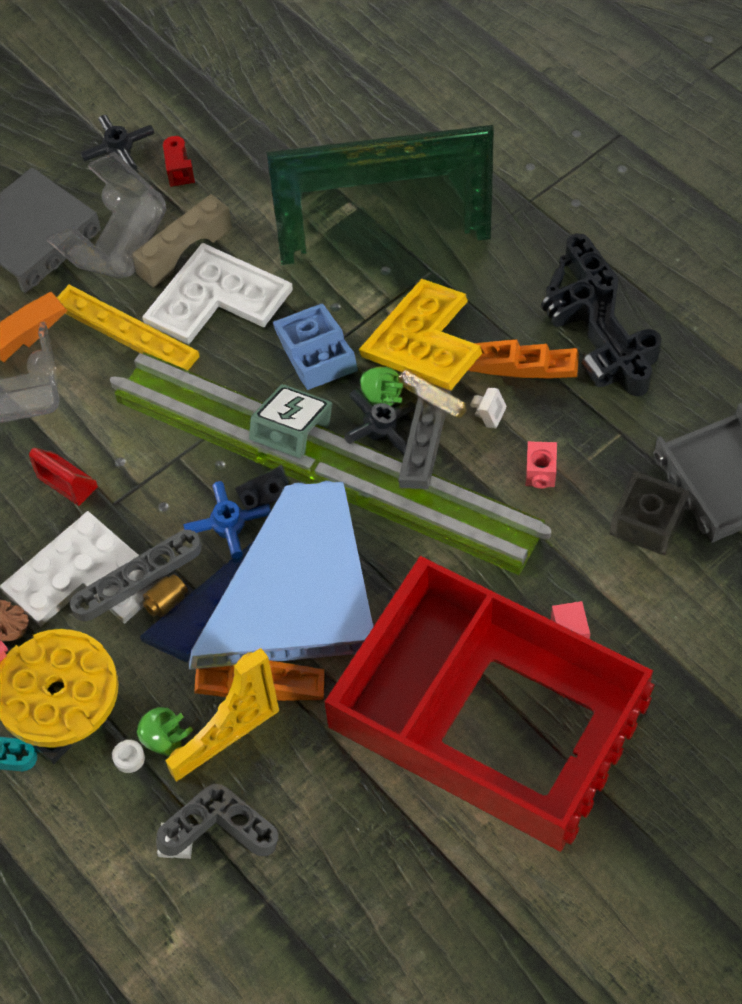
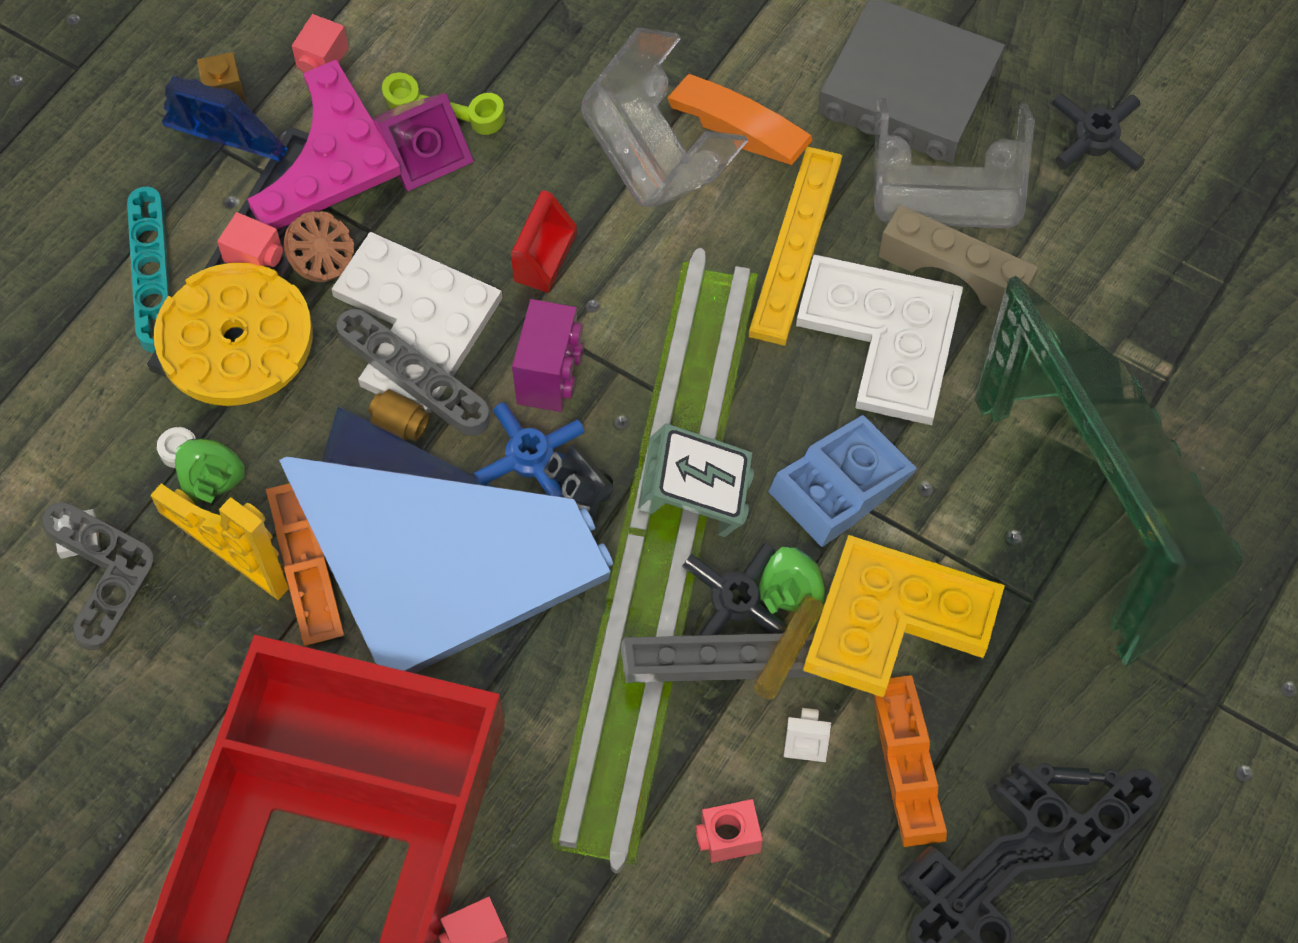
camera: 70 degrees right, 5 degrees up
red leg [163,136,195,187] -> none
none -> magenta brick [512,299,584,412]

